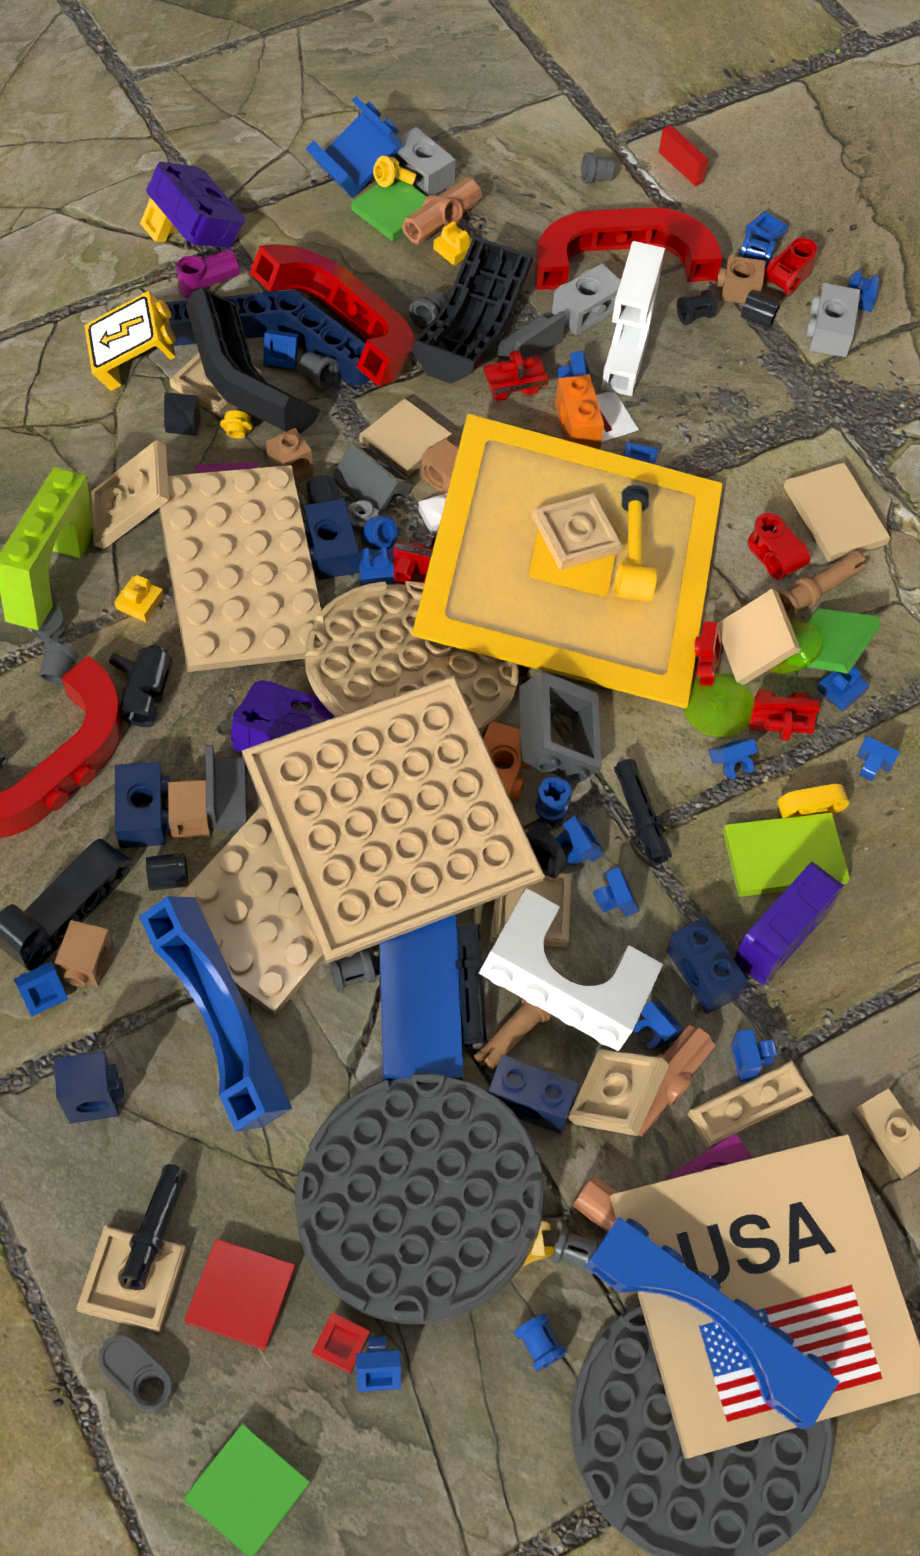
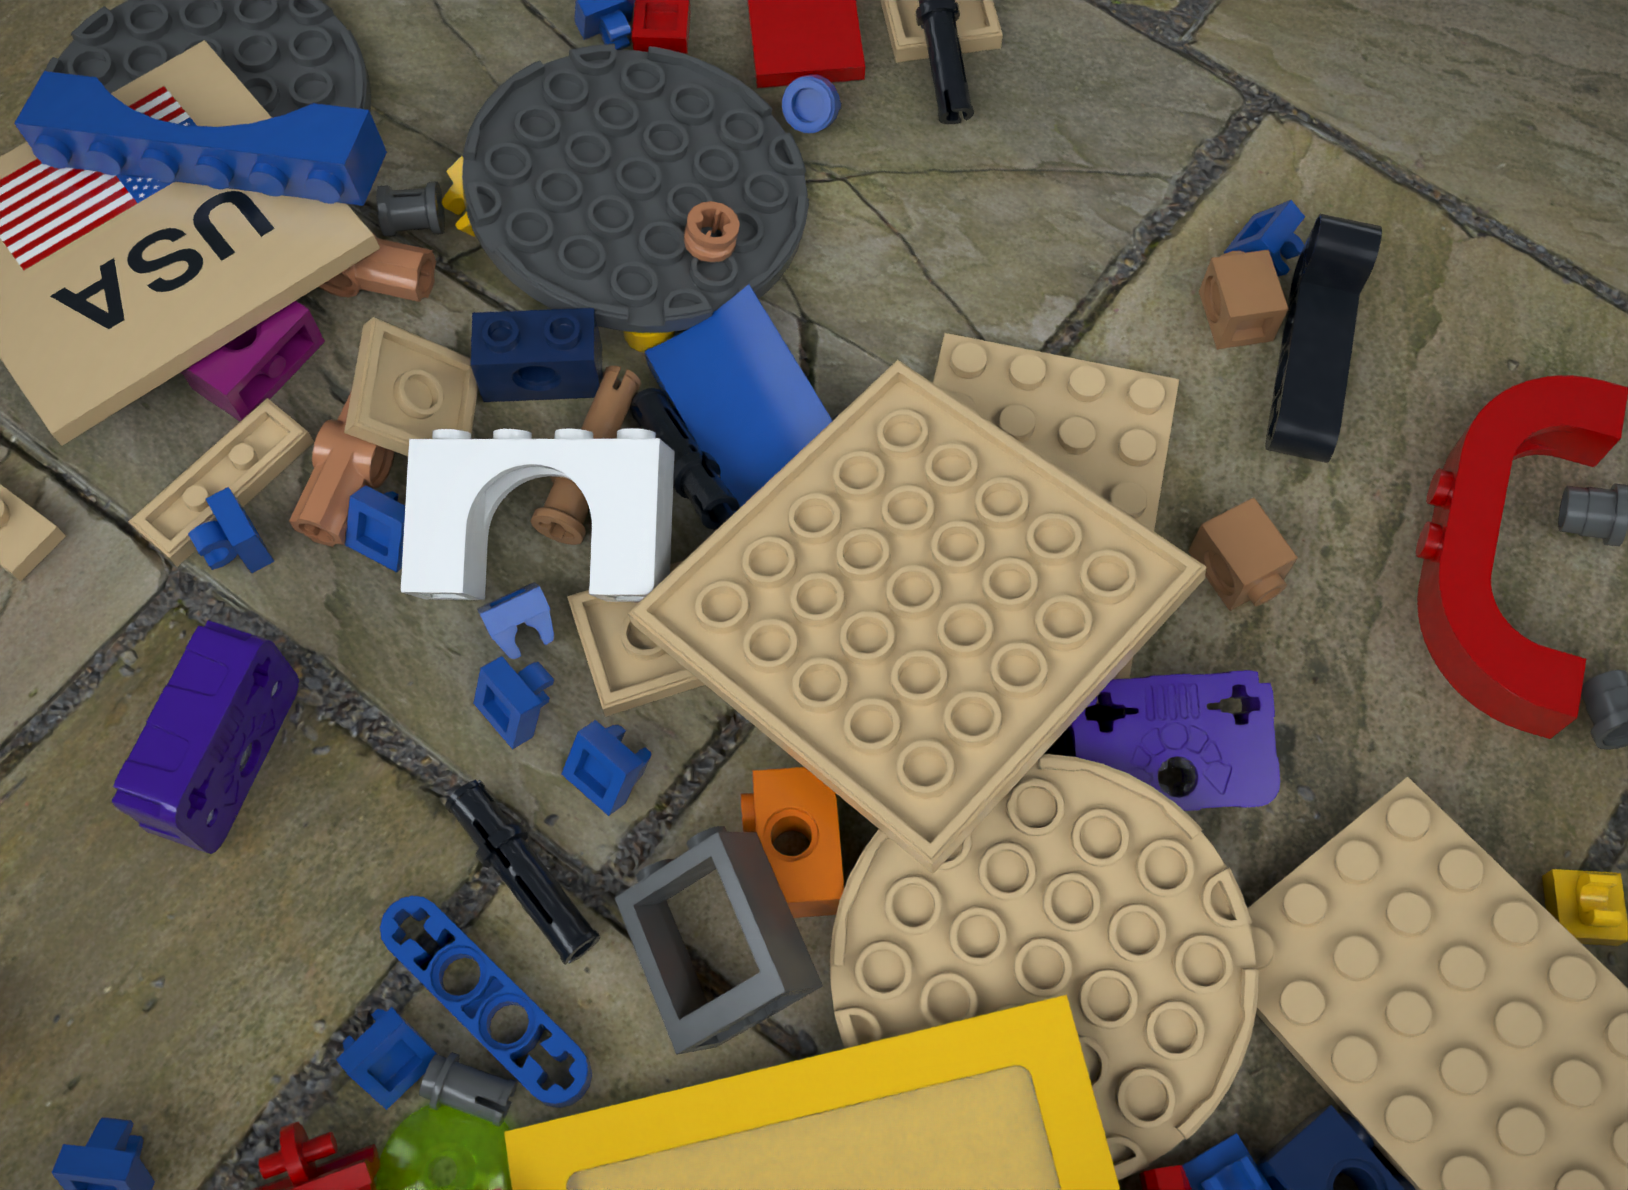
camera: 160 degrees right, 5 degrees up
dark blue brick [54,1051,125,1124] -> none
black piece [109,645,172,728] -> none
dark blue brick [115,762,171,848] -> none
blue arch [139,896,293,1132] -> none
black beam [146,853,188,891] -> none
dark grey panel [205,745,247,831] -> none
blue bush [514,1313,568,1372] -> none
black slope [526,823,567,879] -> none
blue bush [535,777,571,823] -> none
dark blue brick [666,916,748,1015] -> none
lime tile [722,813,850,897] -> none
yellow beam [777,784,849,818] -> none
none -> blue beam [380,895,592,1108]
none -> dark grey pin [419,1052,517,1127]
none -> tile [477,582,554,659]
none -> nougat bush [684,201,740,263]
none -> blue tile [782,75,842,133]

